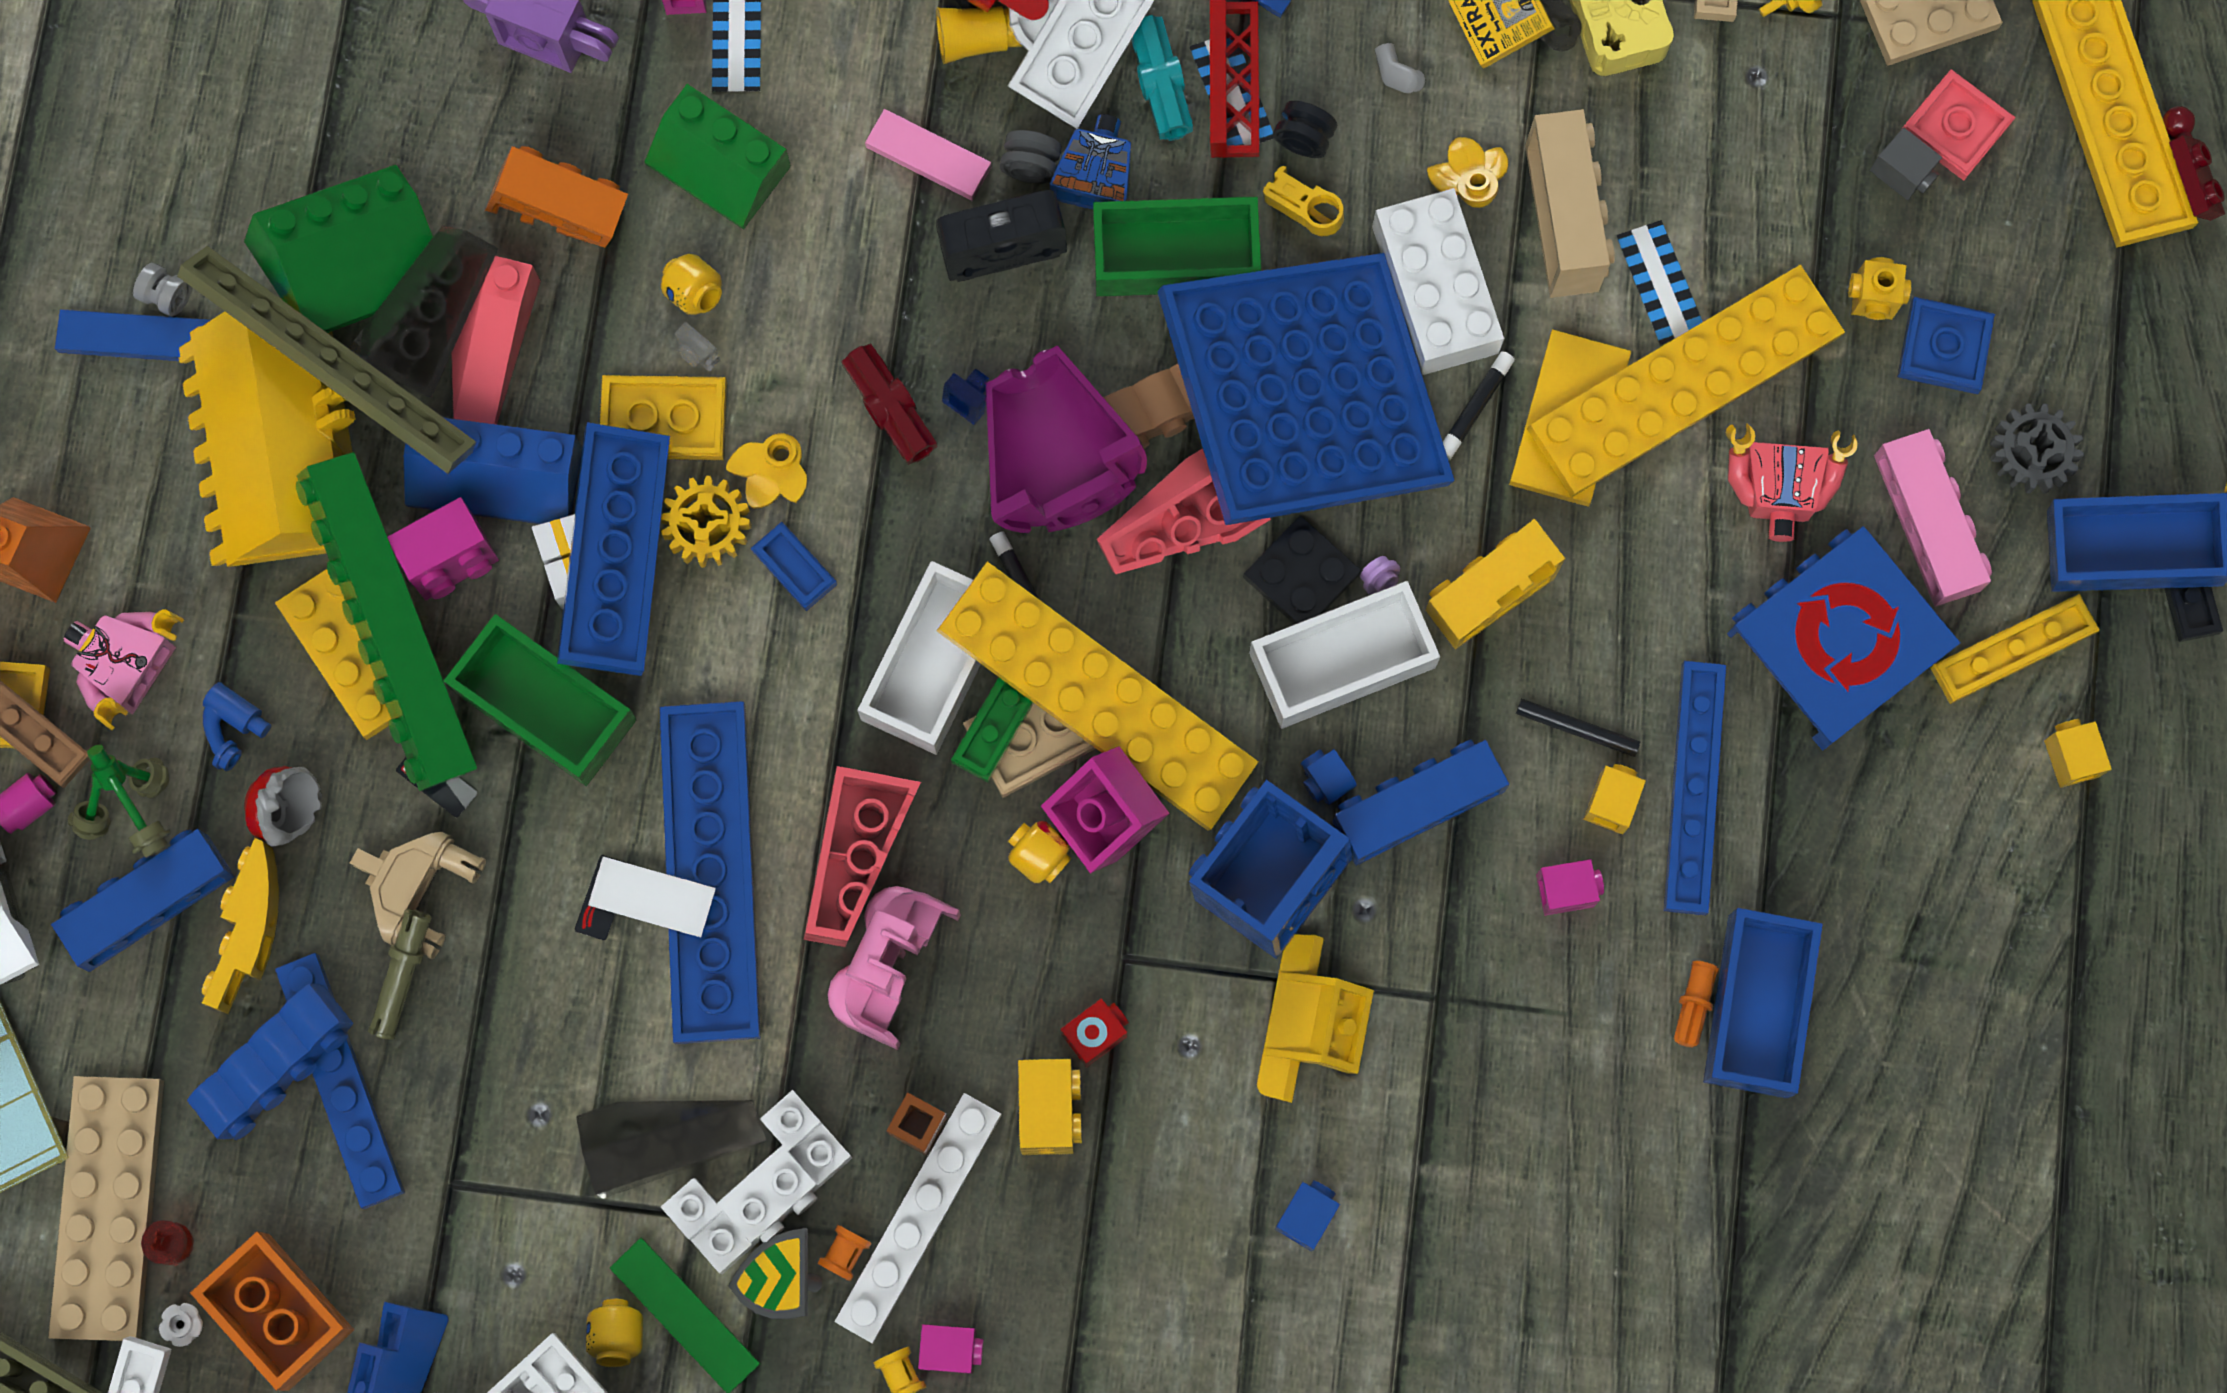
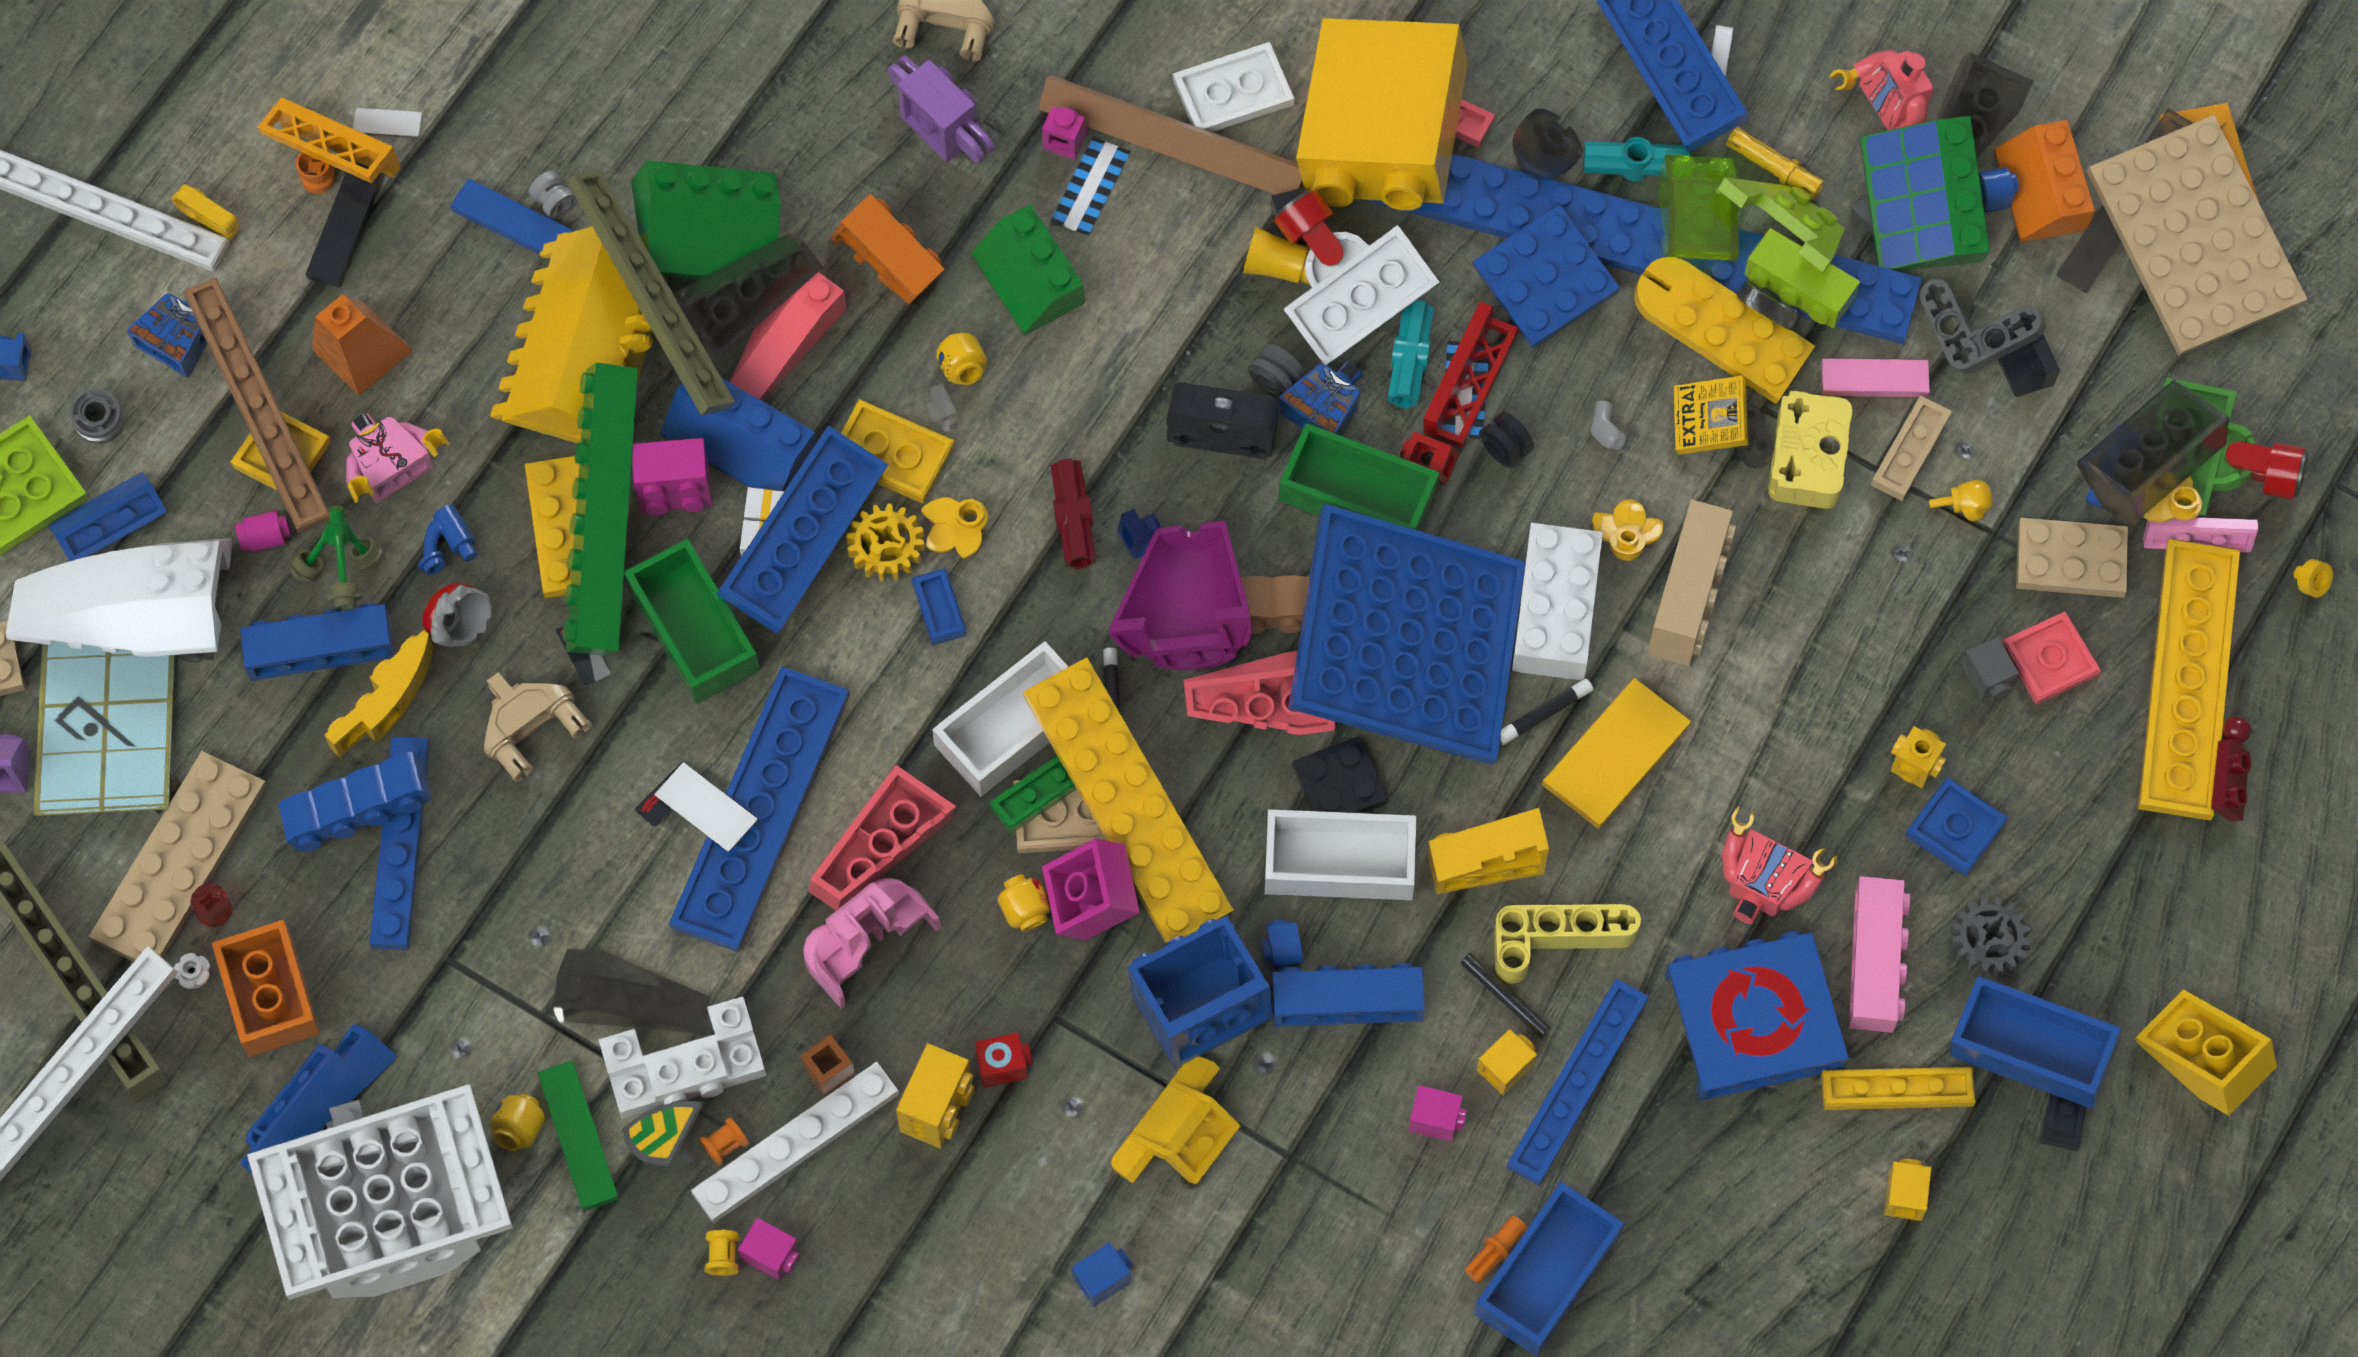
camera: 25 degrees right, 10 degrees down
olive pin [368,909,432,1040] -> none
bright pink tile [865,109,992,201] -> none
yellow piece [1263,166,1344,236] -> none
lavender plate [1360,556,1400,595] -> none
yellow plate [1527,264,1845,498] -> none
sticker [1616,220,1703,345] -> none
none -> red brick [1400,432,1460,486]
none -> light yellow beam [1494,904,1641,984]

